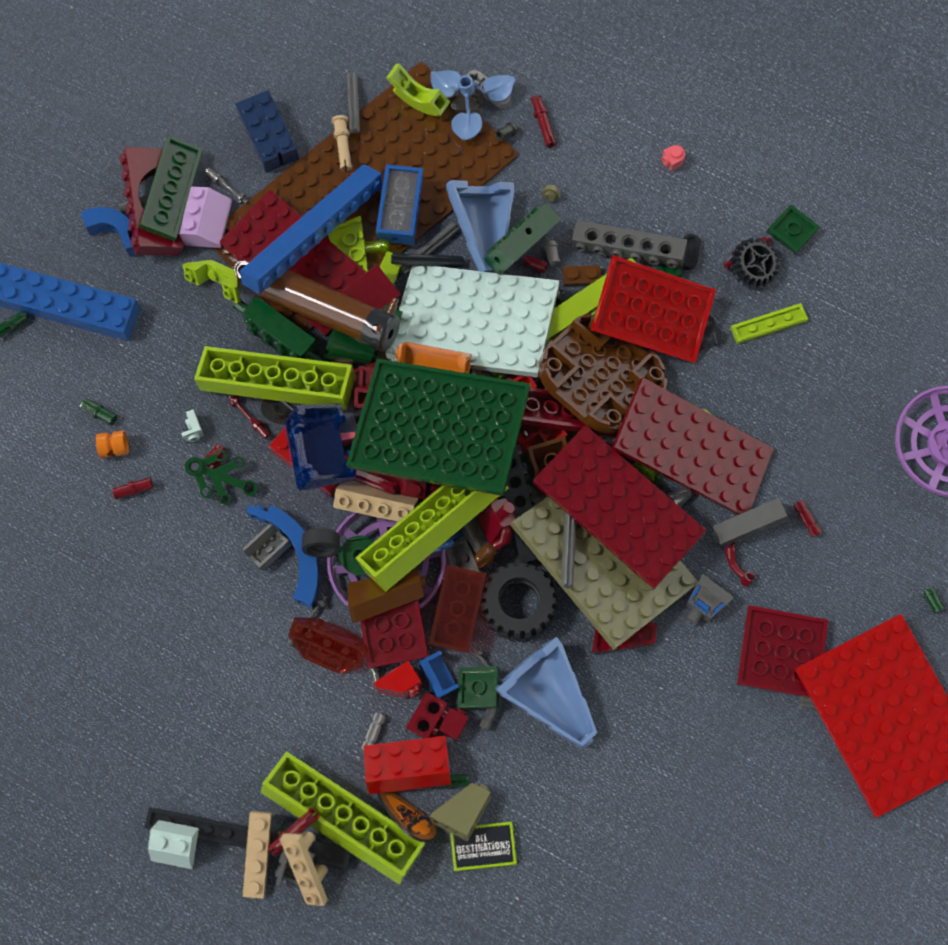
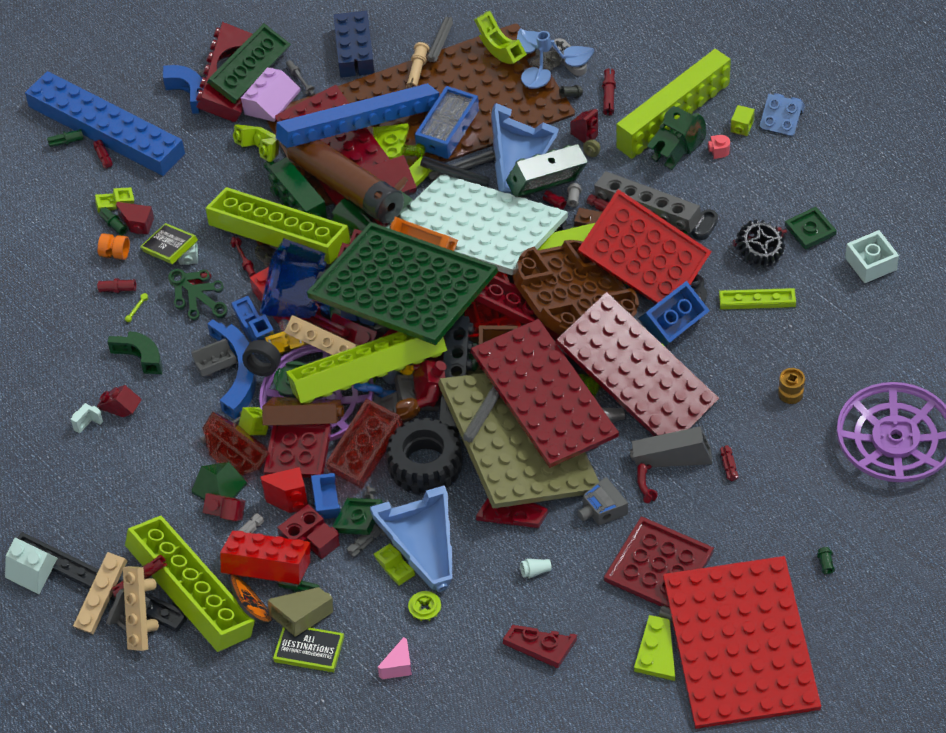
camera: 20 degrees right, 20 degrees down
none -> light aqua bracket [71,403,103,433]
none -> dark red axle [93,140,113,169]
none -> lime slope [95,187,134,213]
none -> dark red slope [97,385,142,417]
none -> dark green arch [108,331,163,375]
none -> dark red slope [116,202,154,235]
none -> lime hinge [125,293,148,323]
none -> tile [140,223,198,264]
none -> dark green slope [192,462,247,501]
none -> dark red plate [203,493,246,521]
none -> blue arch [231,296,274,342]
none -> lime brick [239,407,269,435]
none -> yellow piece [265,319,309,355]
none -> lime slope [374,544,415,586]
none -> bright pink slope [378,637,412,679]
none -> lime gear [408,591,441,621]
none -> dark red wing [503,625,577,668]
none -> light aqua cone [520,559,551,579]
none -> dark red slope [570,109,599,143]
none -> dark red axle [587,194,609,211]
none -> lime brick [616,49,731,159]
none -> lime wing [634,615,675,681]
none -> blue brick [638,281,710,346]
none -> dark green piece [647,106,706,170]
none -> lime brick [730,105,755,136]
none -> medium blue bracket [760,93,805,136]
none -> pearl gold wheel [778,368,805,404]
none -> light aqua brick [845,230,899,283]

